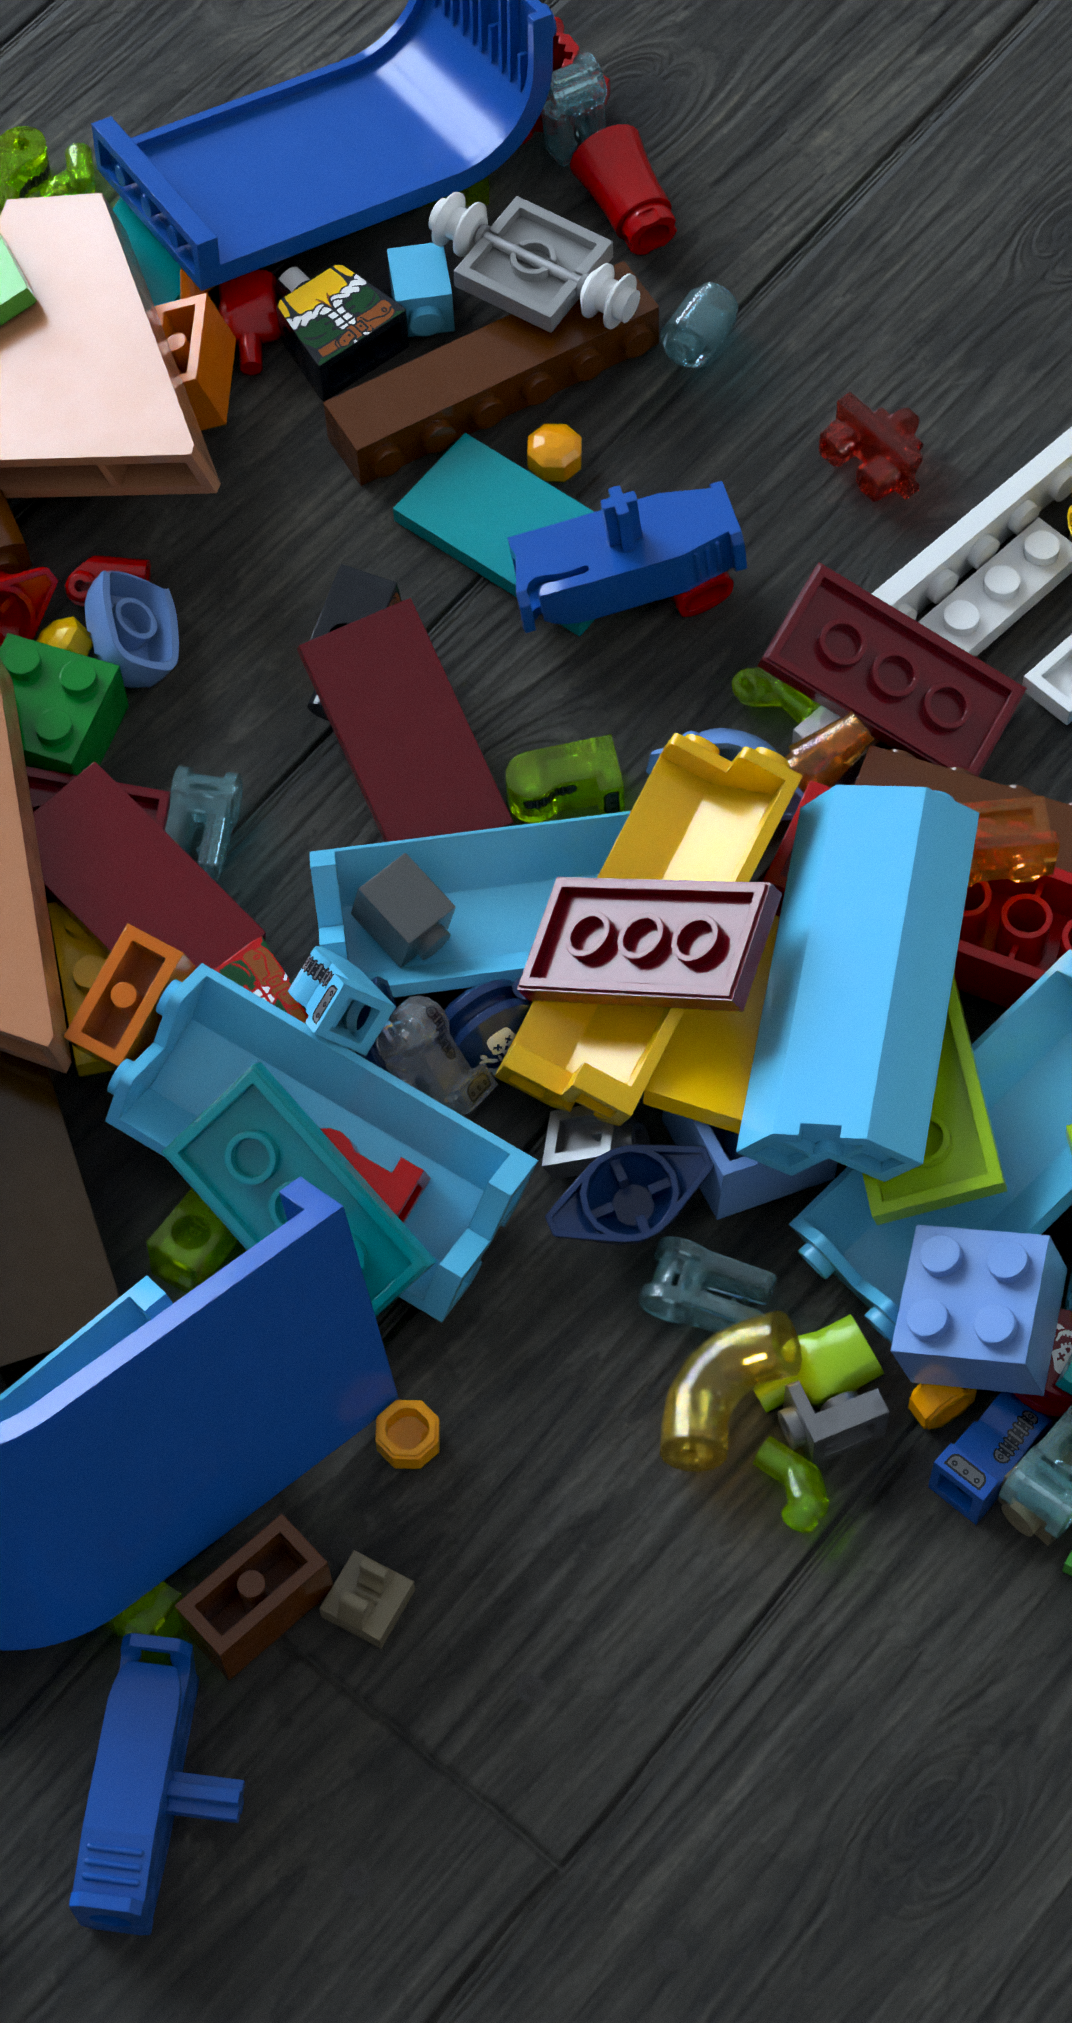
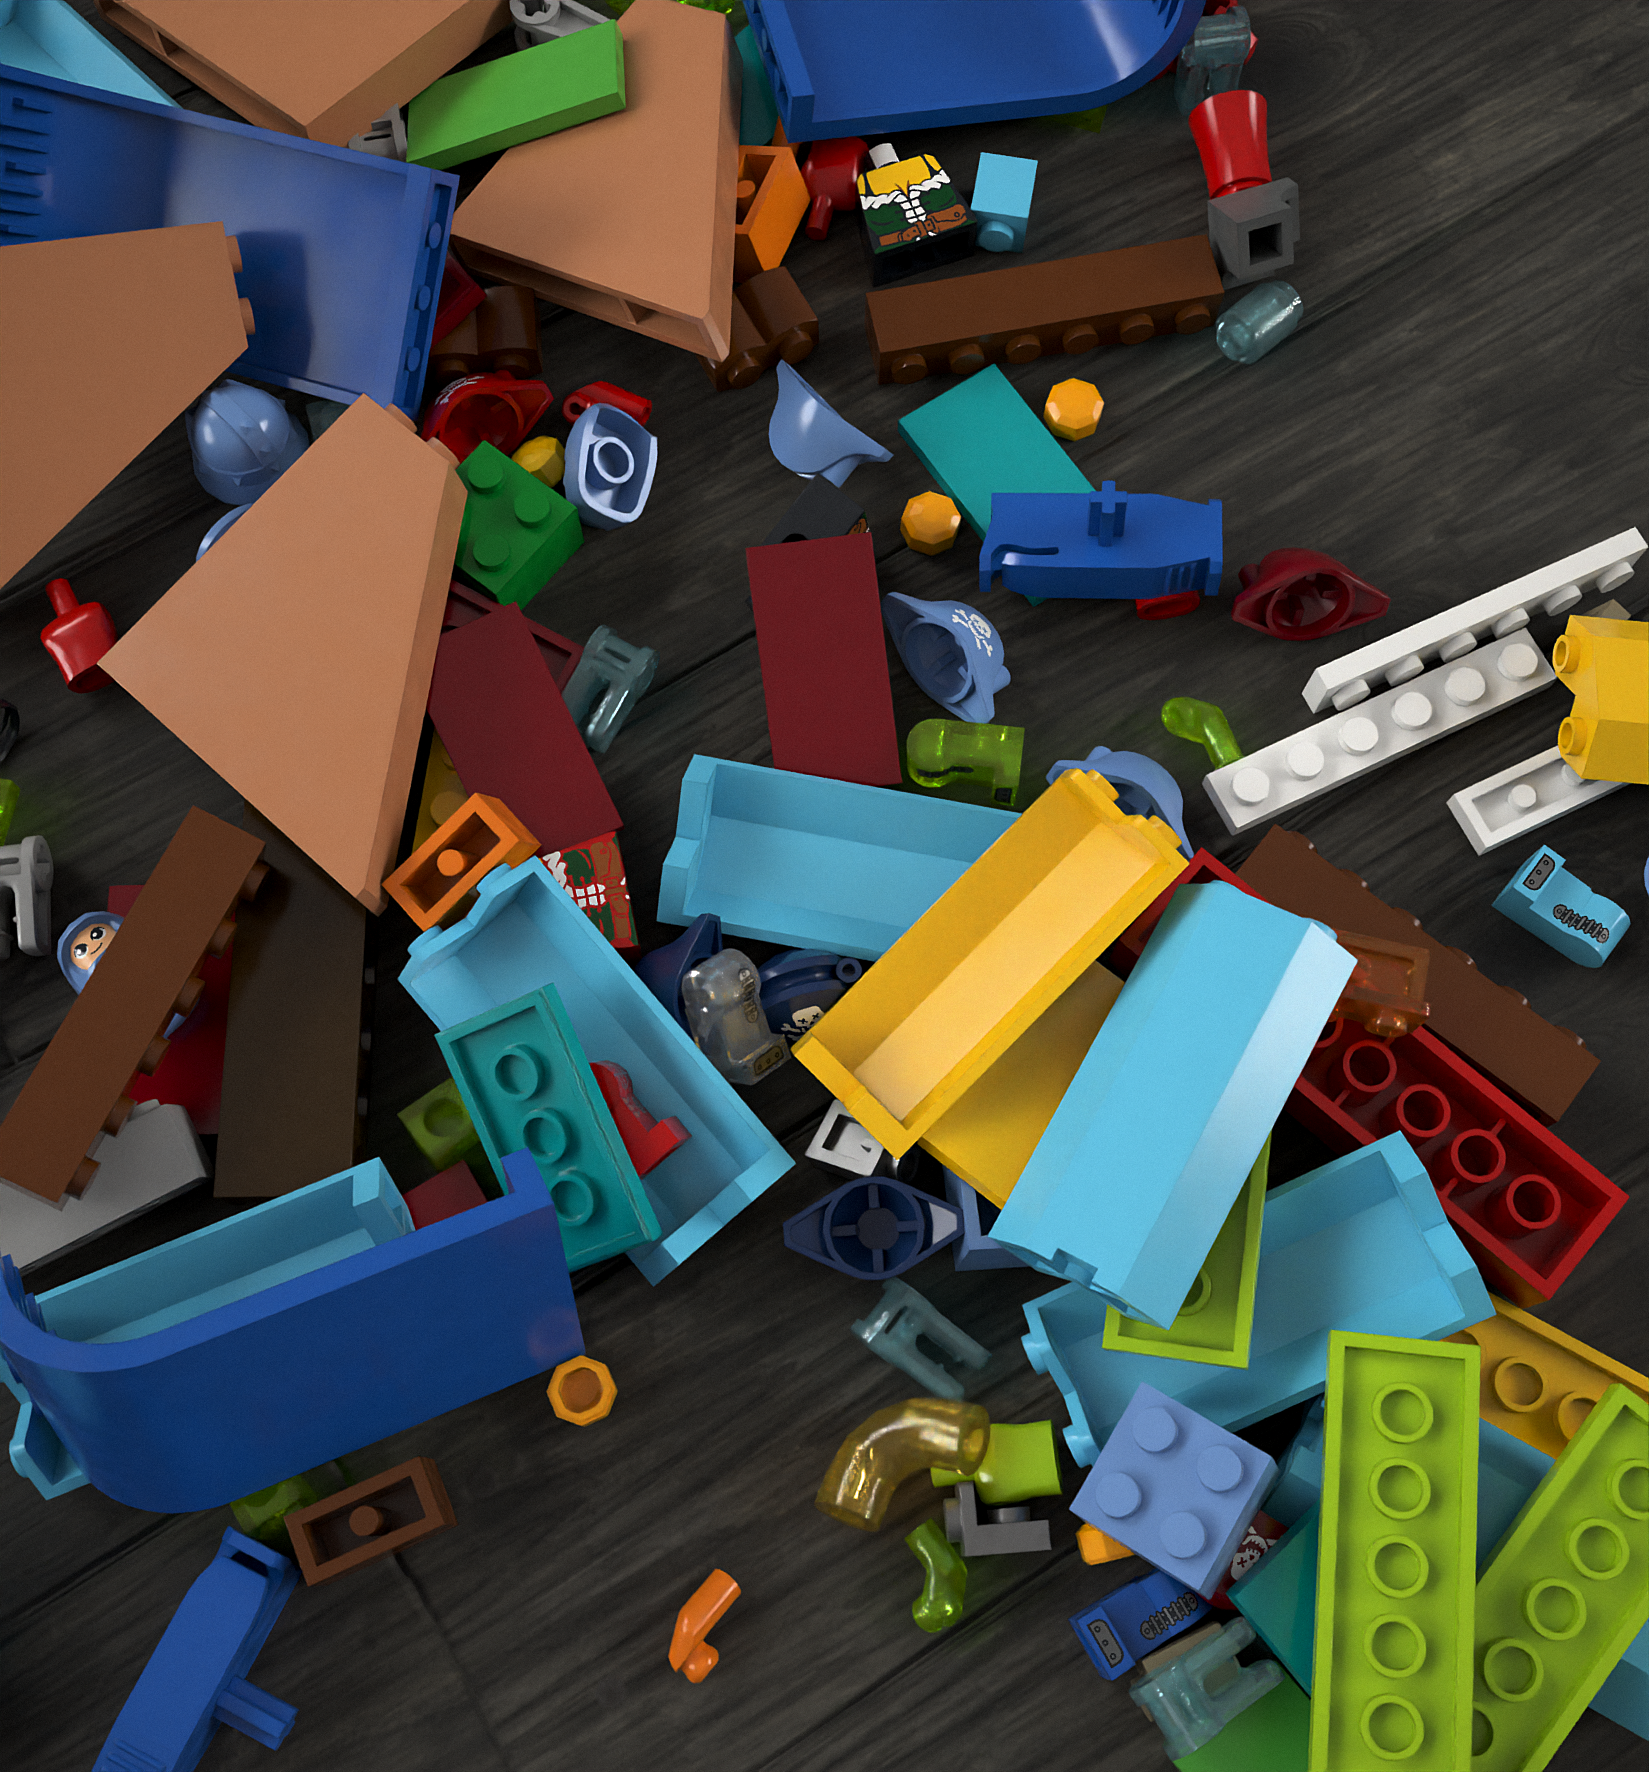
camera: 15 degrees right, 10 degrees up
medium azure leg [288,946,396,1056] -> none
dark tan tile [319,1550,415,1649] -> none
dark grey brick [351,853,456,968] -> none
light grey plate [428,192,640,333] -> none
tile [517,877,782,1012] -> none
dark red tile [757,562,1027,777] -> none
clear orange cone [784,711,875,793] -> none
clear red hips [819,392,924,502] -> none
none -> orange arm [668,1569,741,1683]
none -> reddish brown brick [694,266,819,392]
none -> medium blue hat [769,359,894,488]
none -> medium blue hat [880,592,1011,730]
none -> light orange tile [900,491,961,556]
none -> dark grey brick [1207,177,1300,290]
none -> dark red hat [1231,547,1391,641]

